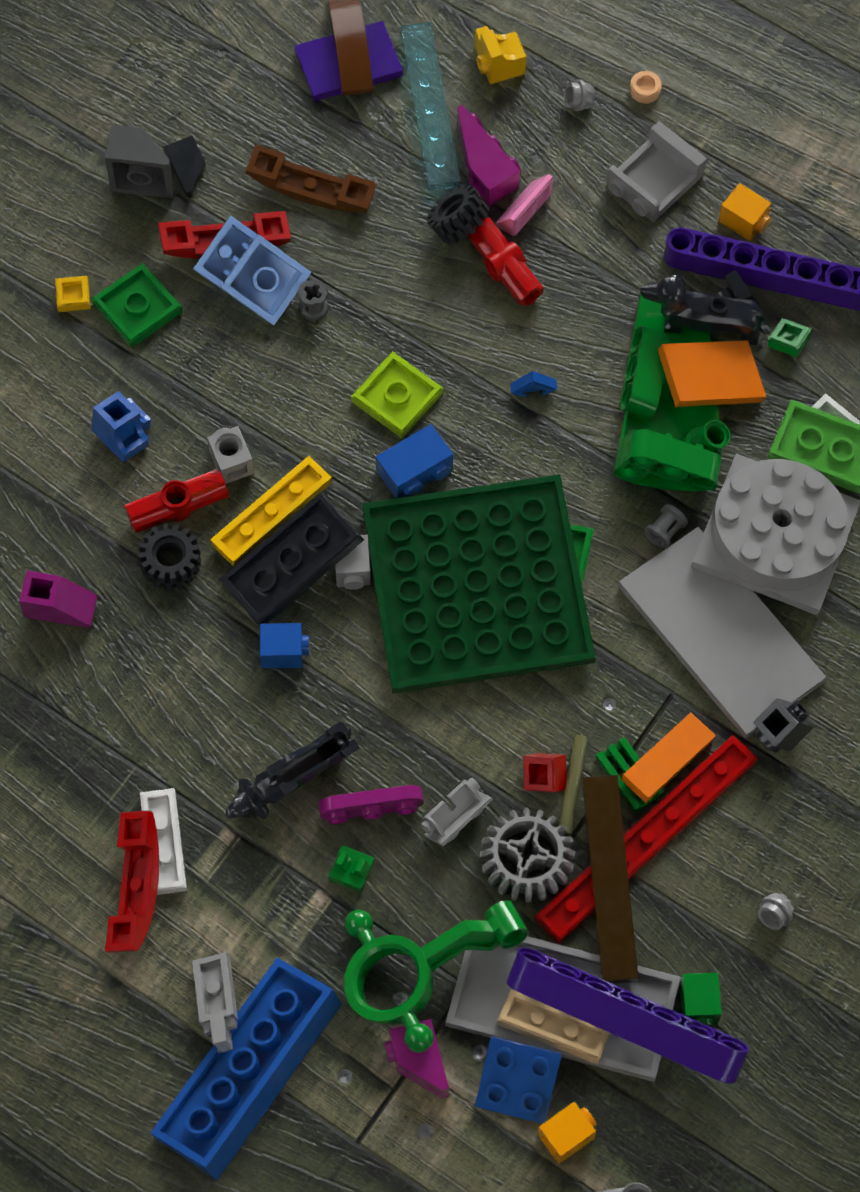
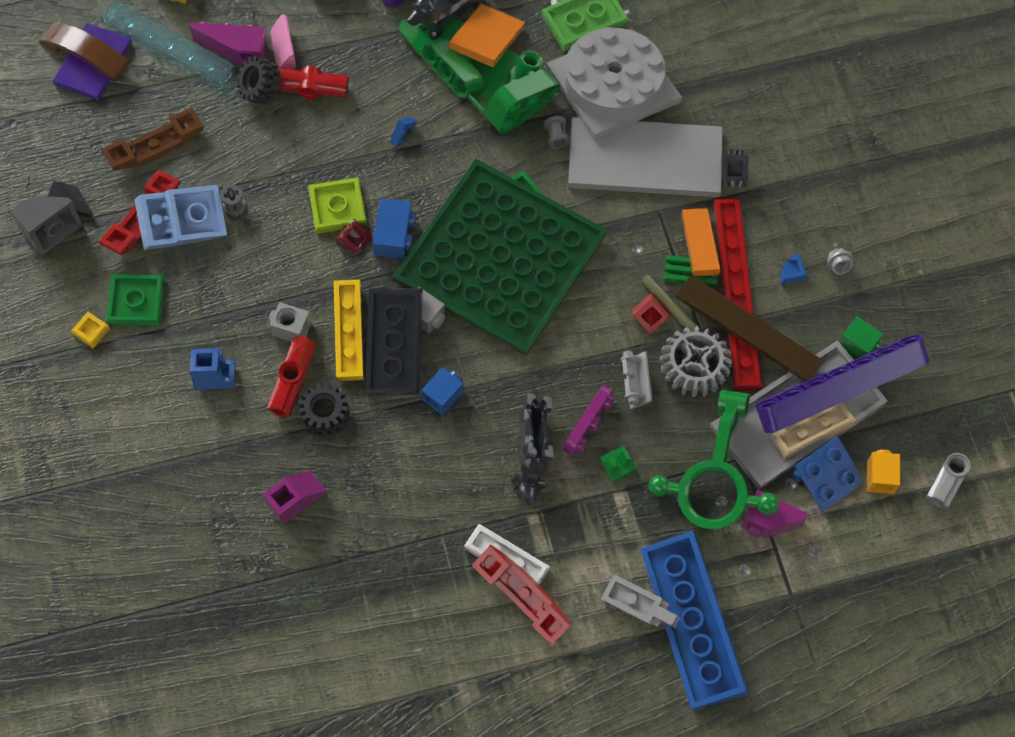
camera: 50 degrees left, 0 degrees up
none -> dark red slope [333,219,373,256]
none -> blue tile [780,254,807,285]

